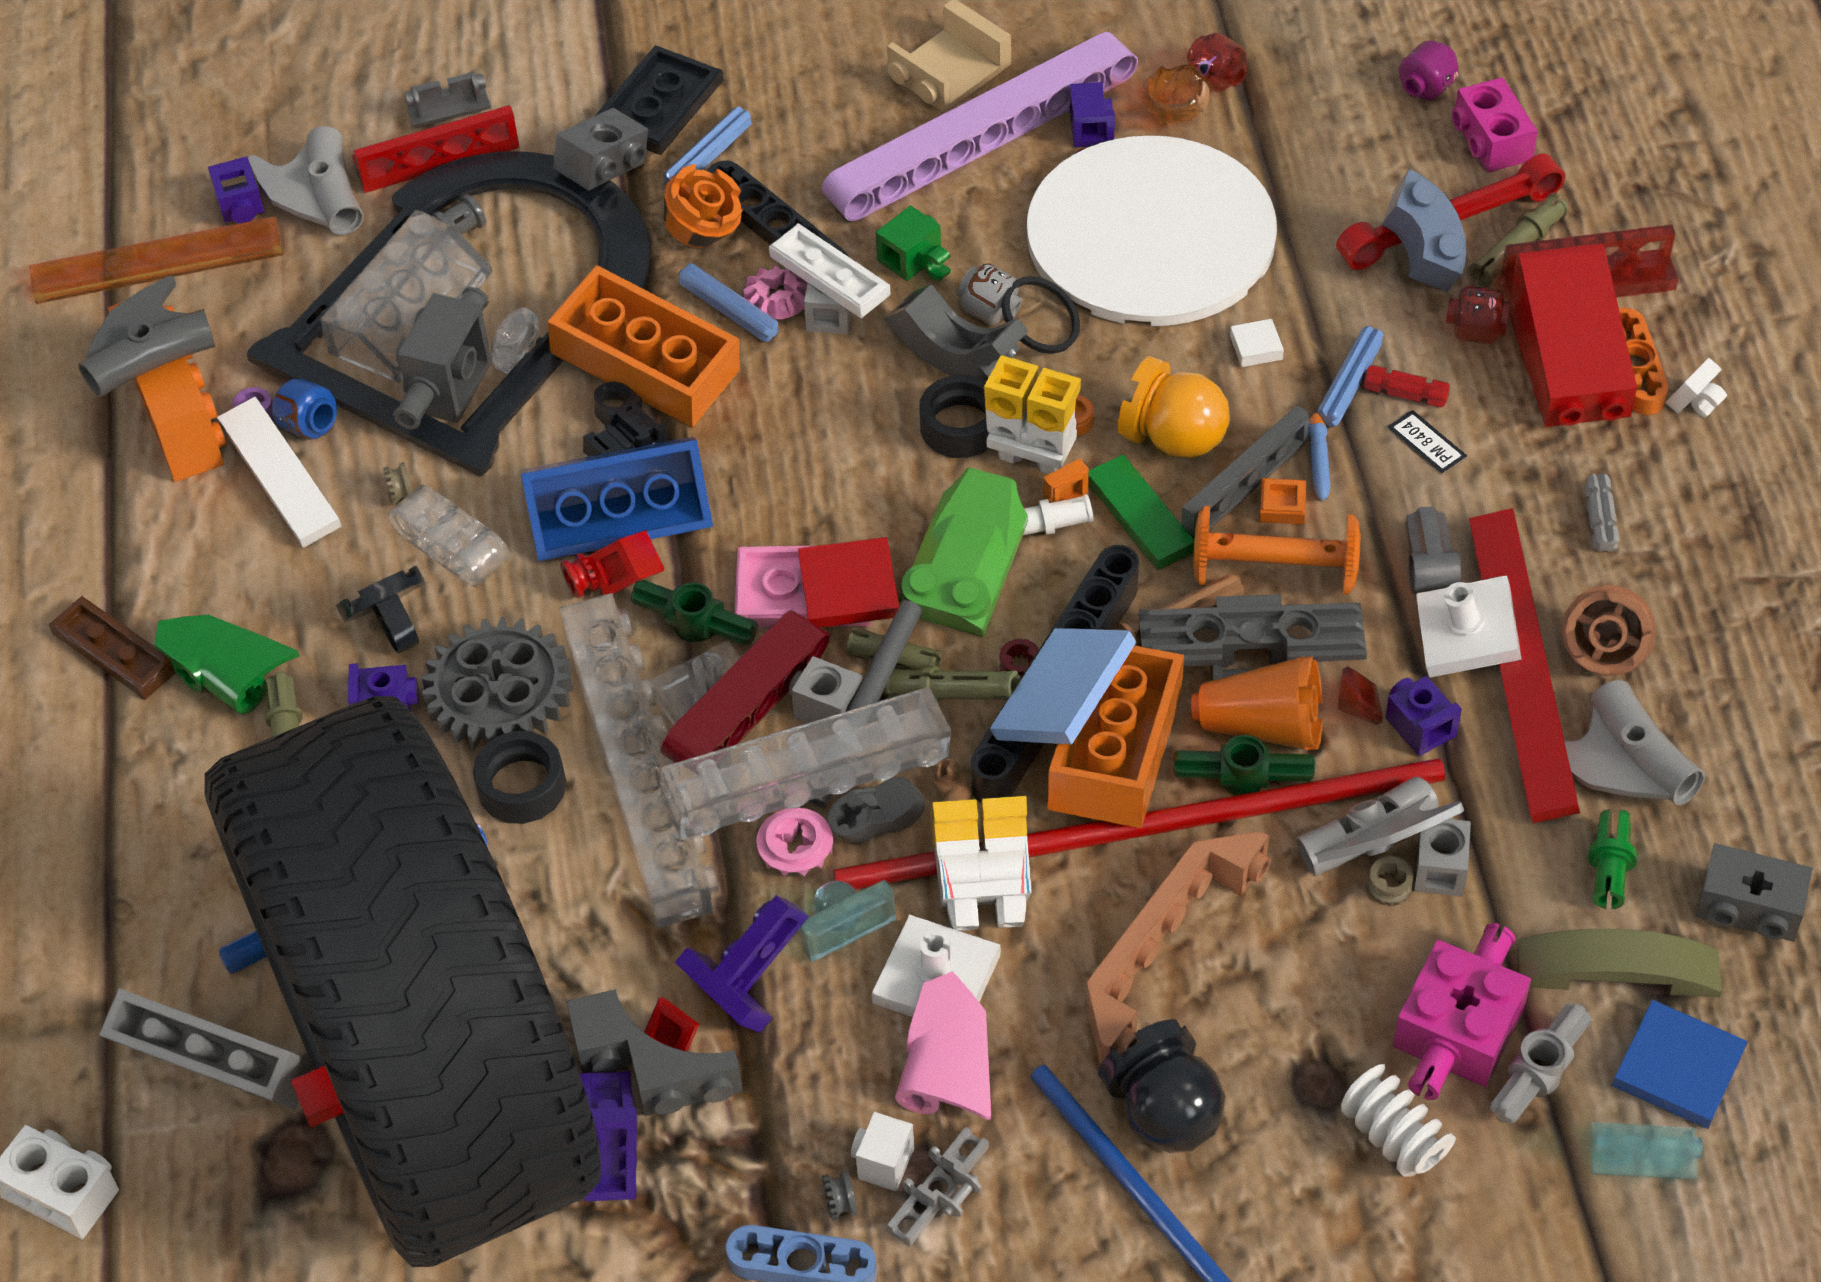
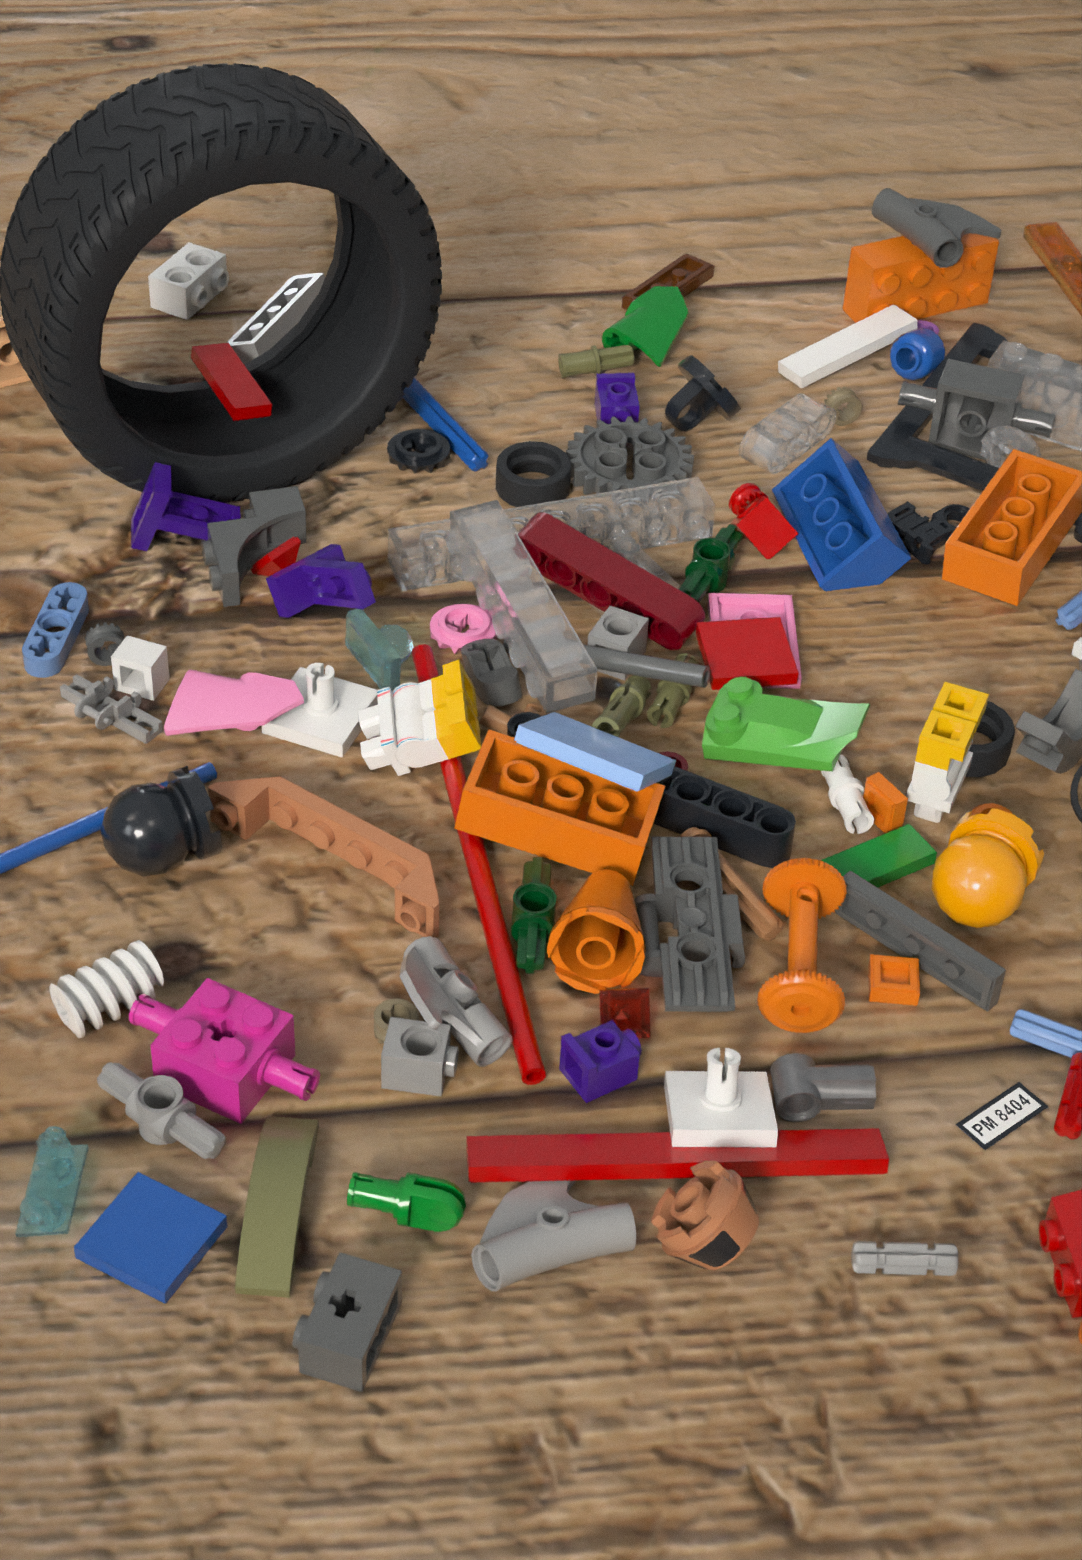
camera: 85 degrees right, 10 degrees down
medium blue piece [1308,413,1331,500] -> none

